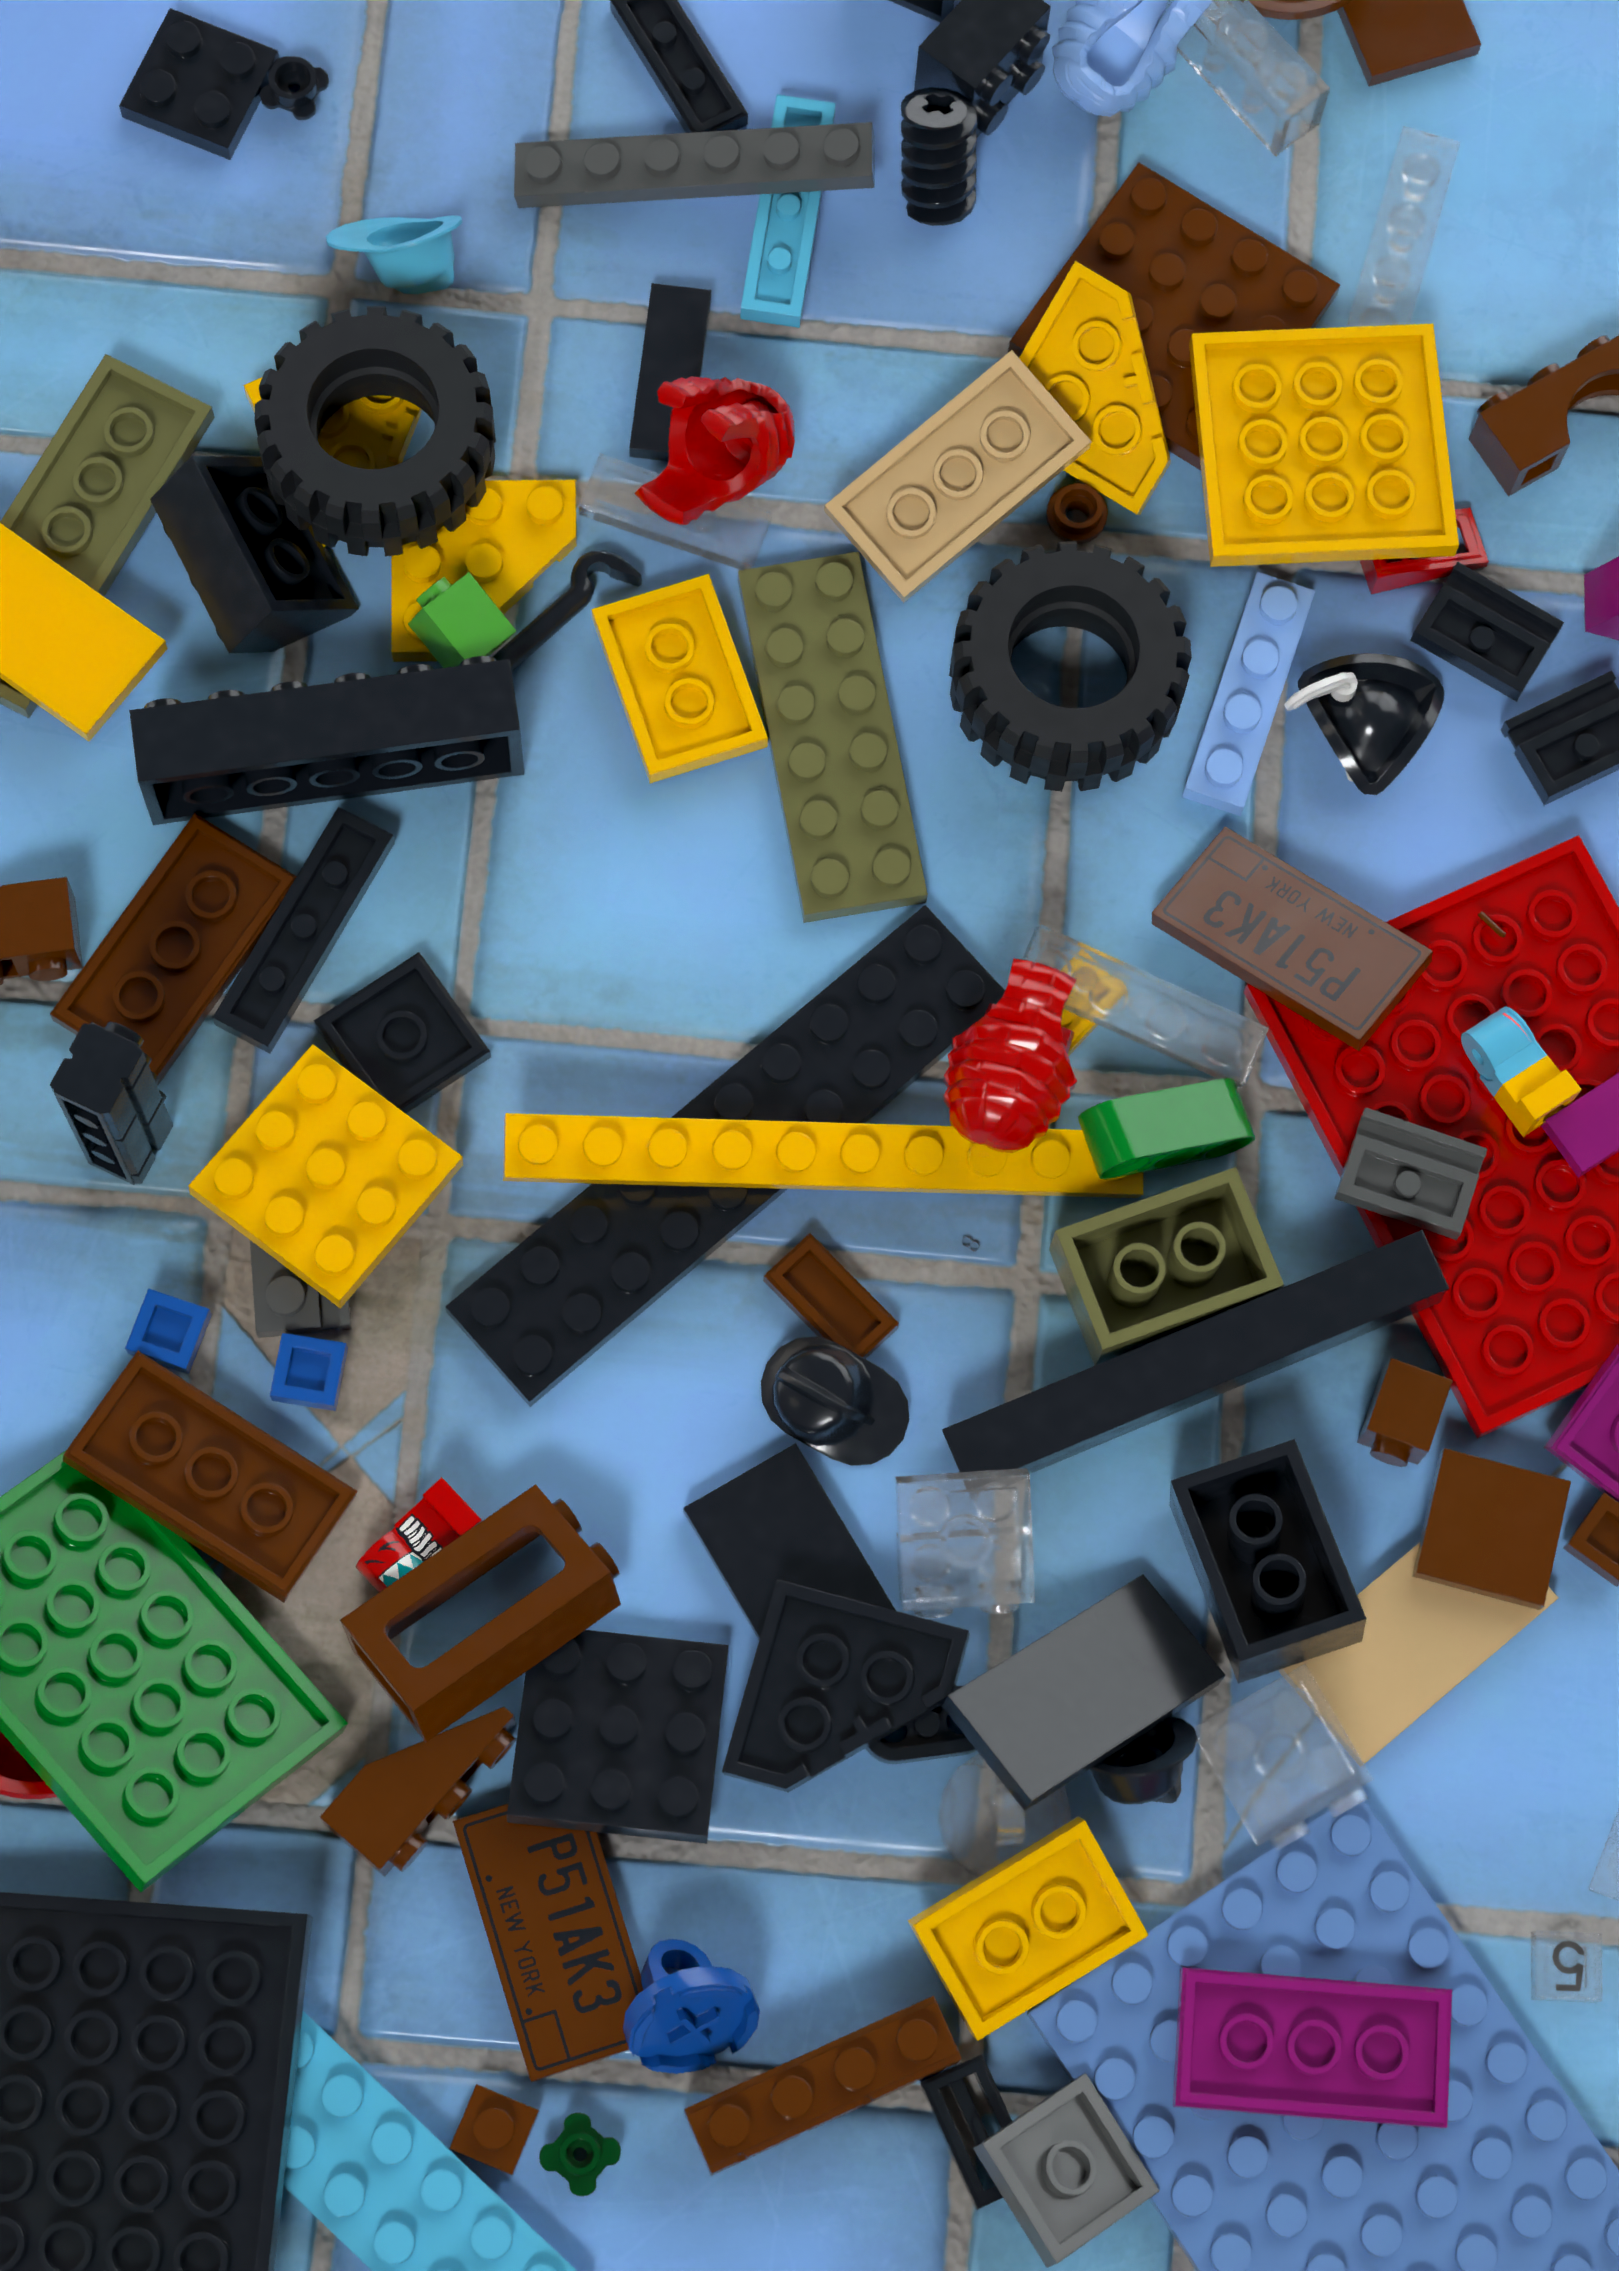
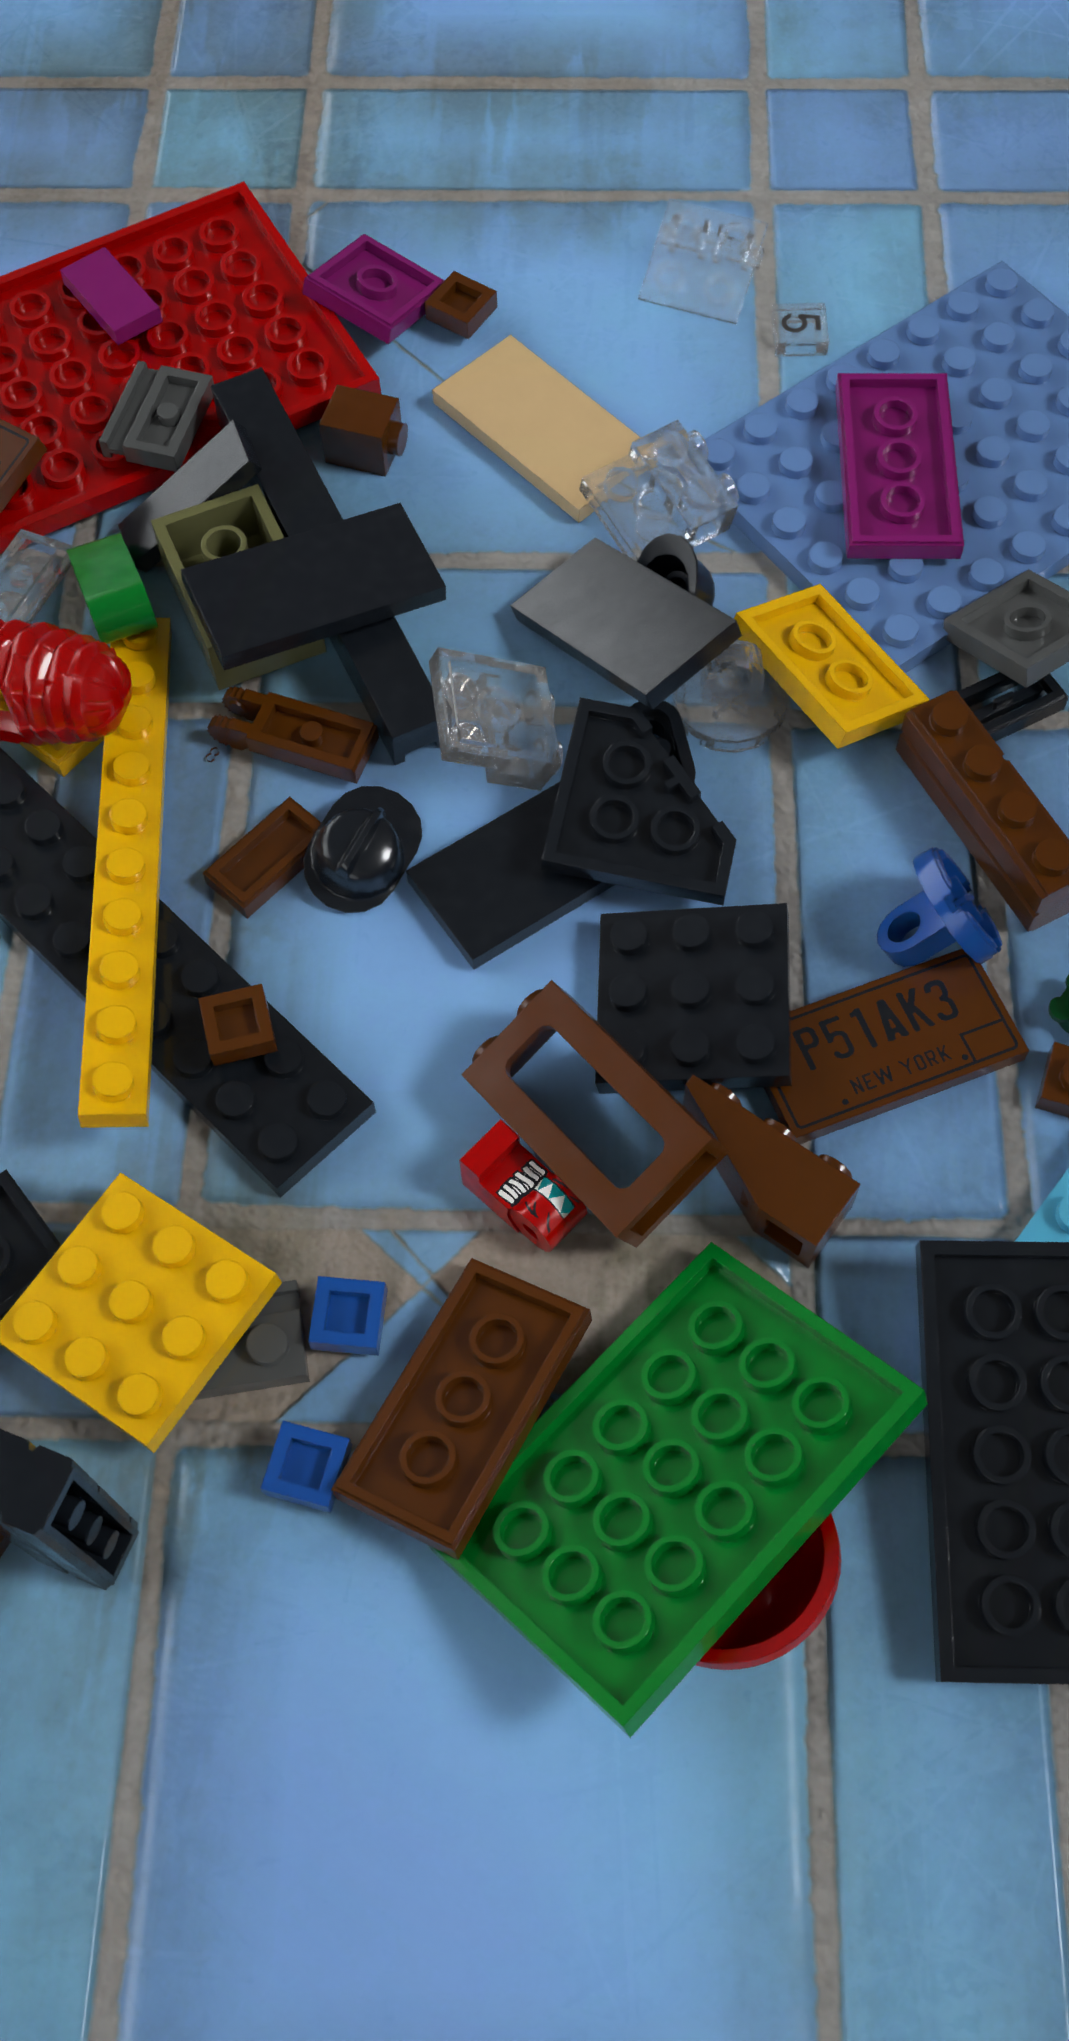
camera: 85 degrees left, 10 degrees down
black brick [1170,1439,1366,1684] -> none
reddish brown tile [1412,1448,1571,1610] -> none
leg [1461,1006,1582,1137] -> none
none -> tile [118,420,262,573]
none -> black tile [181,503,446,671]
none -> reddish brown plate [198,984,278,1066]
none -> reddish brown hinge [207,686,379,784]

